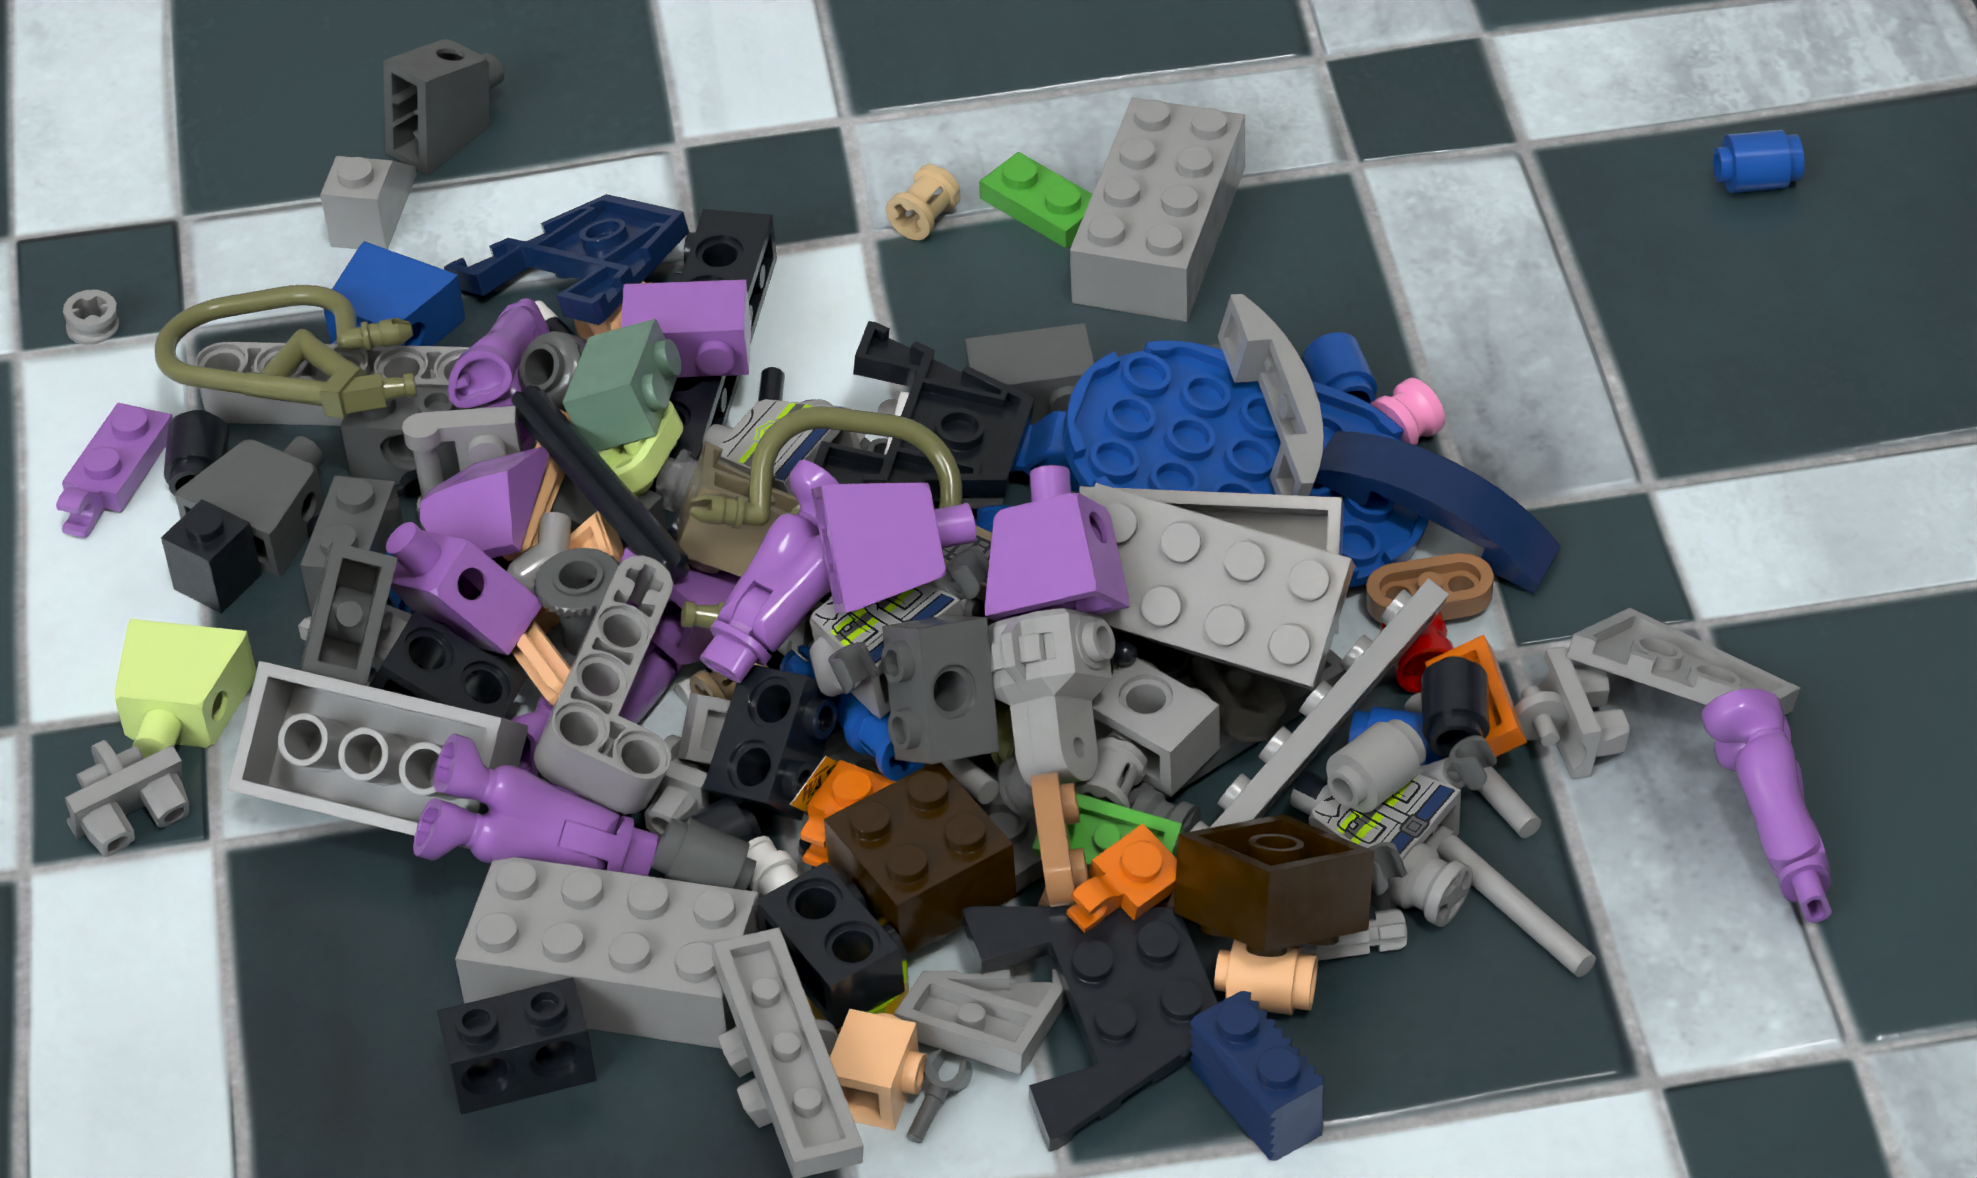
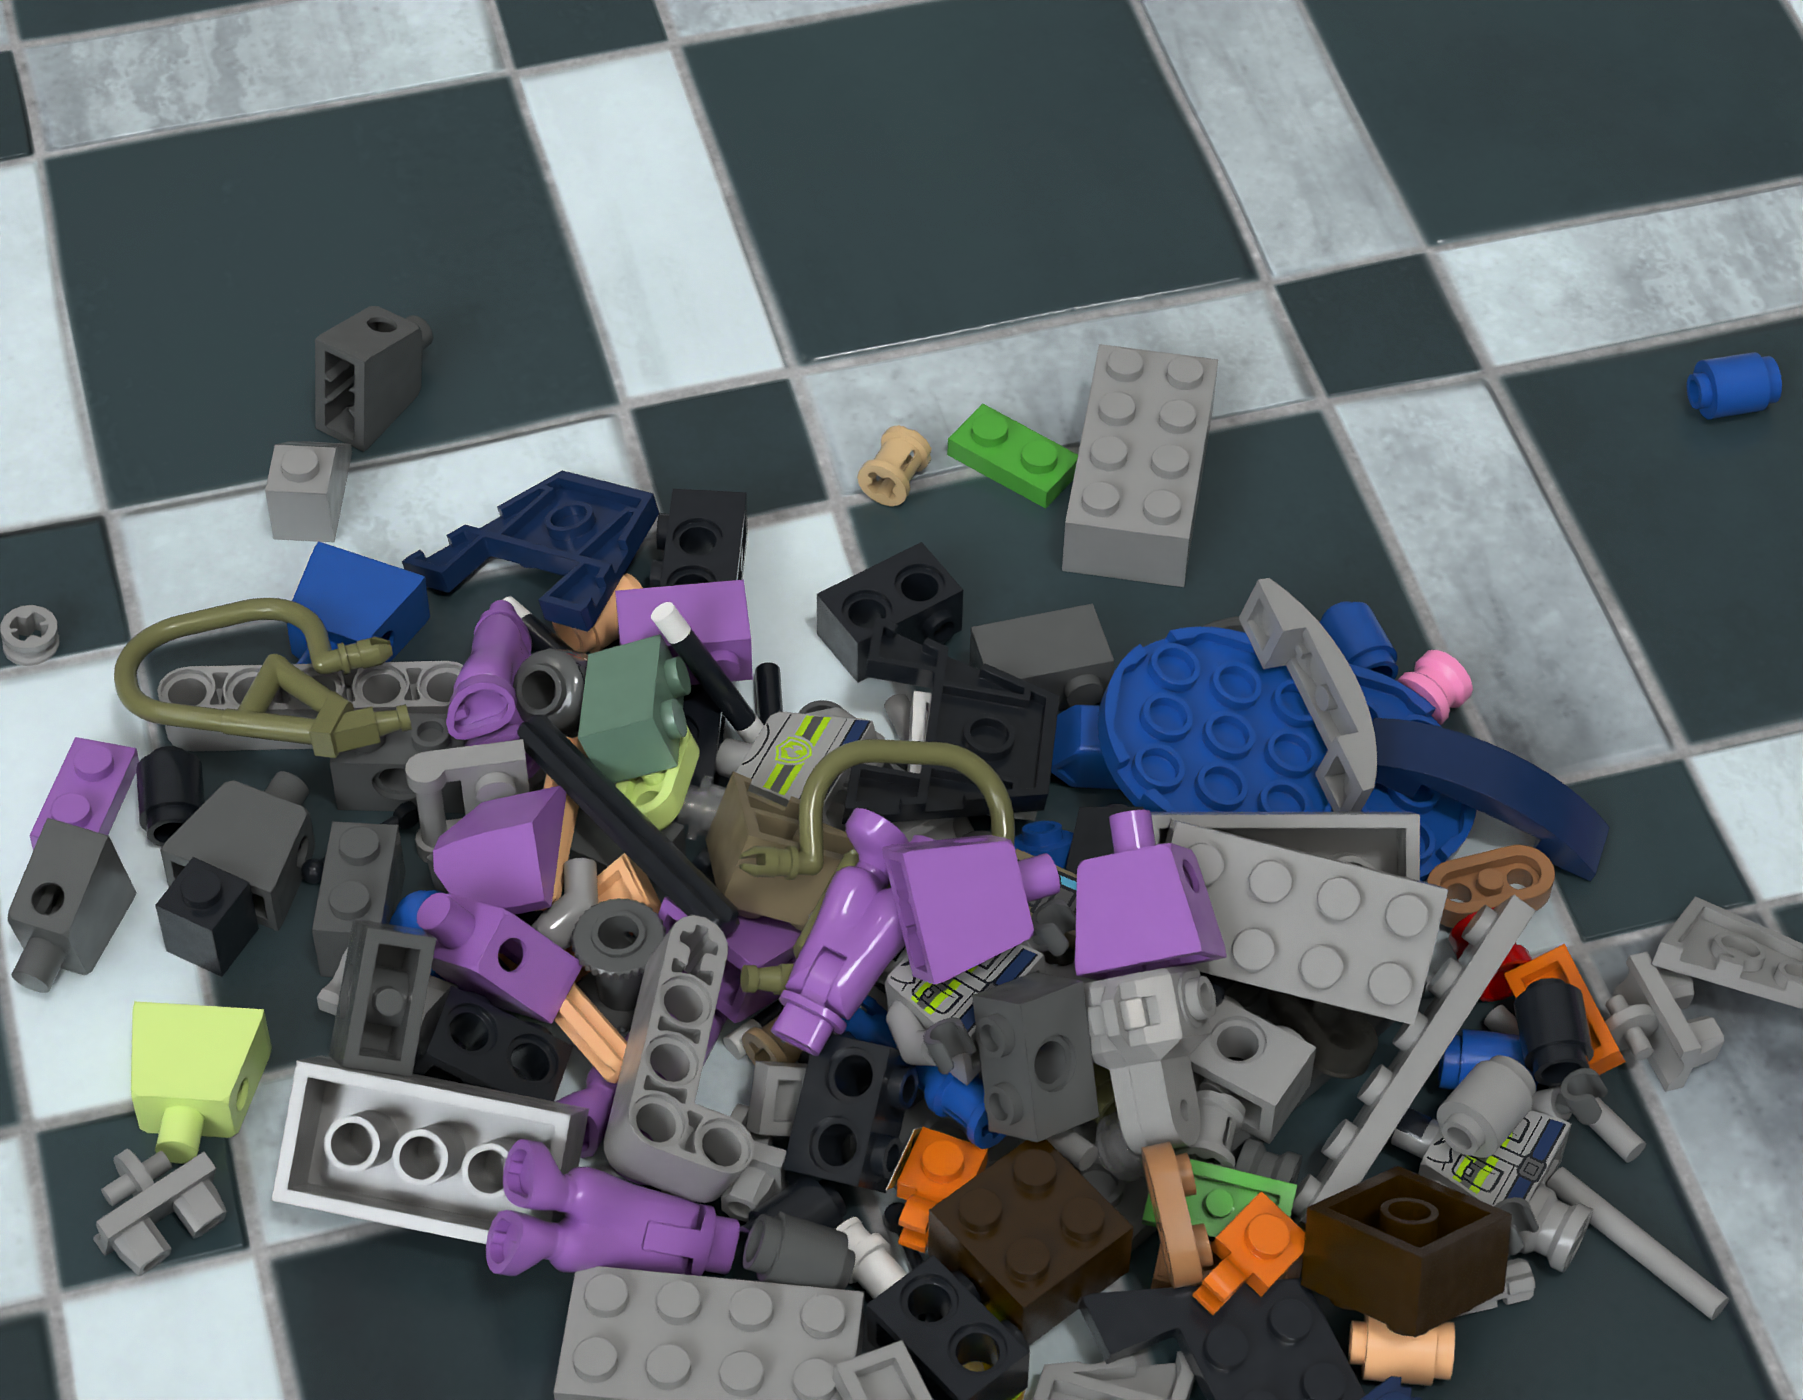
camera: 10 degrees left, 5 degrees up
none -> dark grey torso [7,818,137,993]
none -> black bar [651,602,764,744]
none -> black brick [817,542,964,683]

